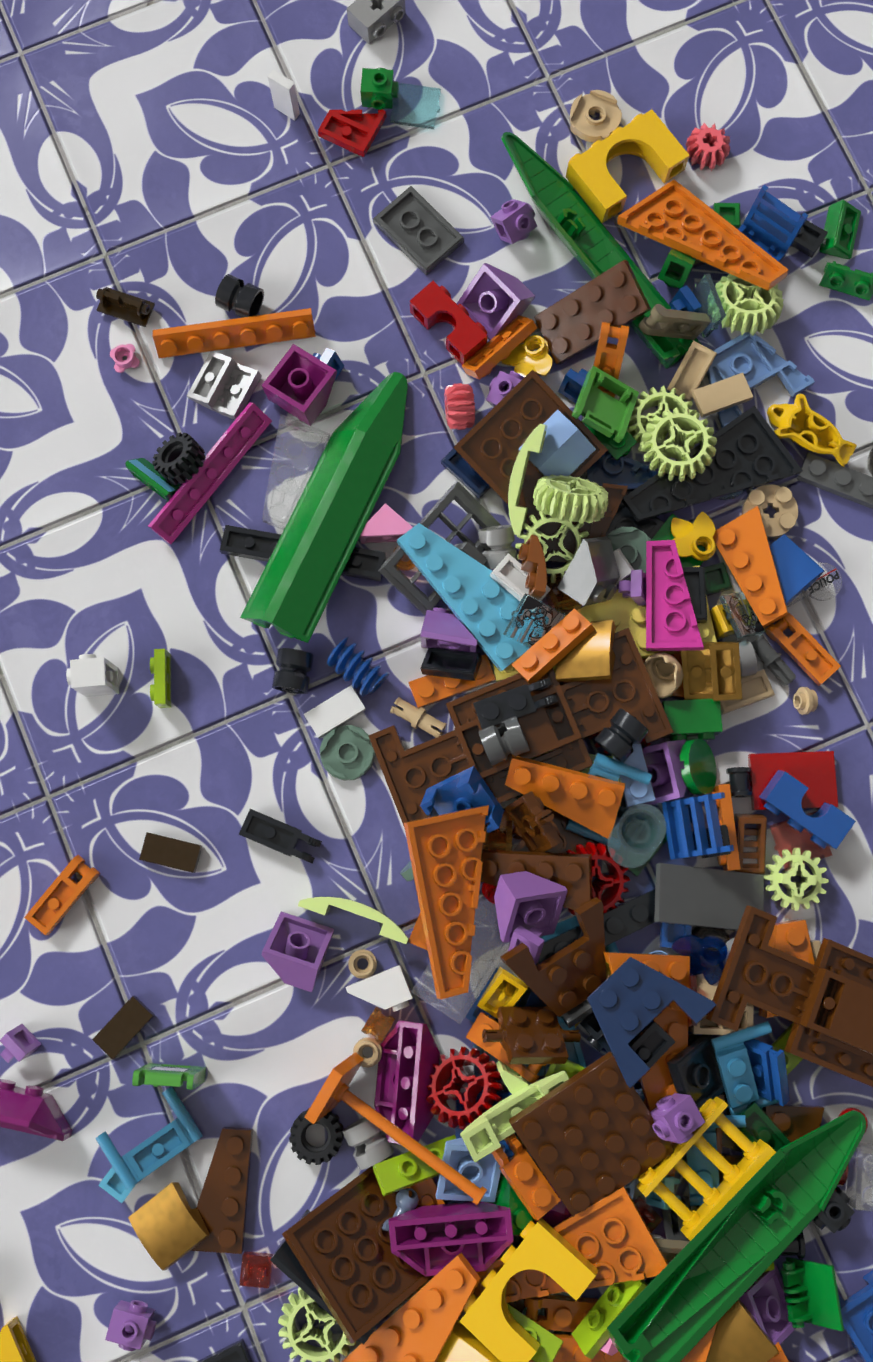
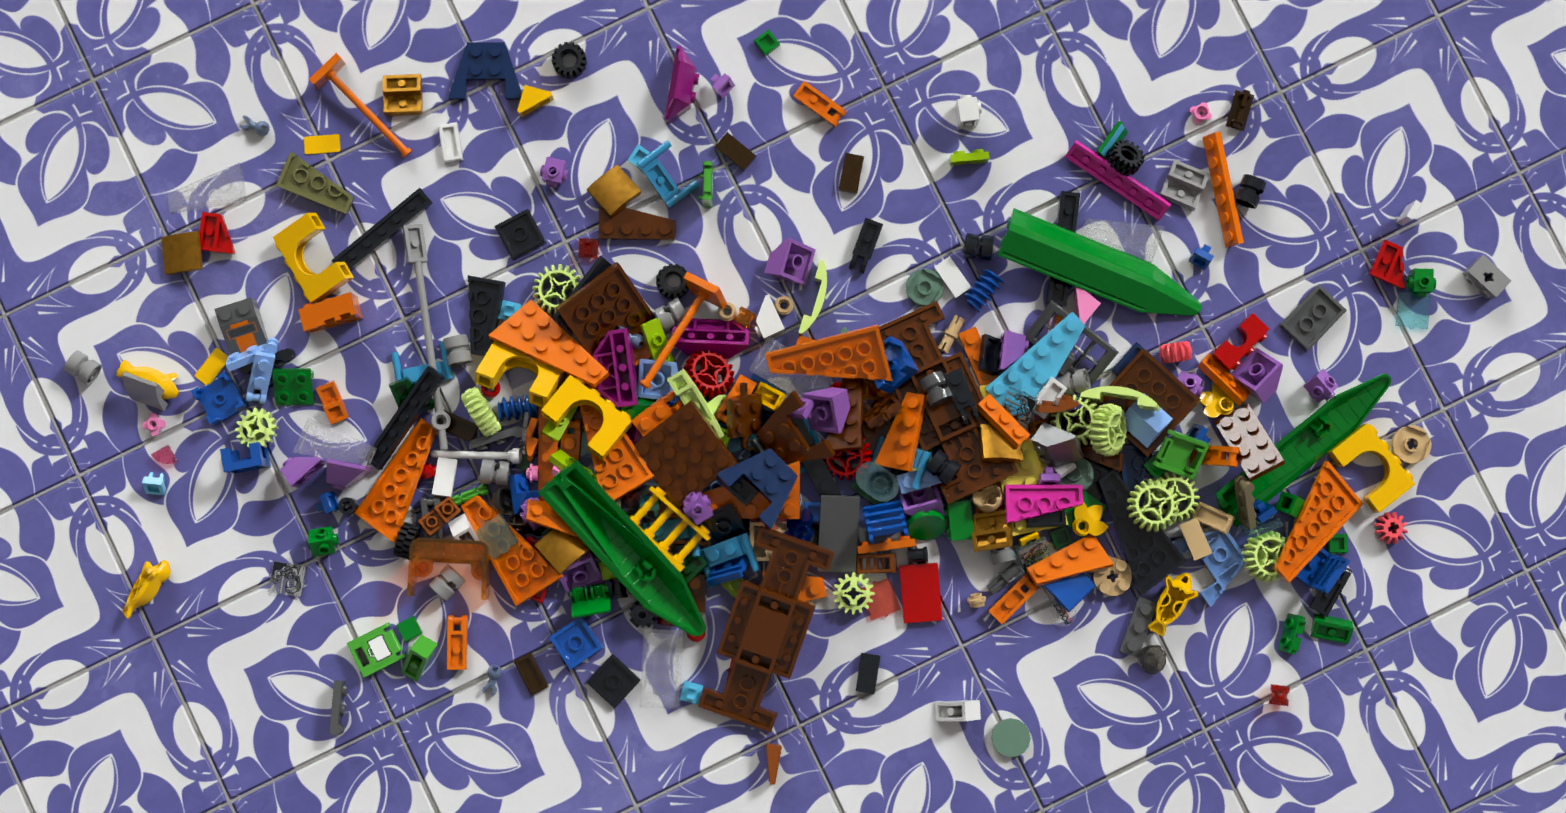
camera: 85 degrees right, 5 degrees up
magenta slope [261,344,337,426] -> none
tan tile [720,669,775,715] -> none
blue arch [759,770,856,849] -> none

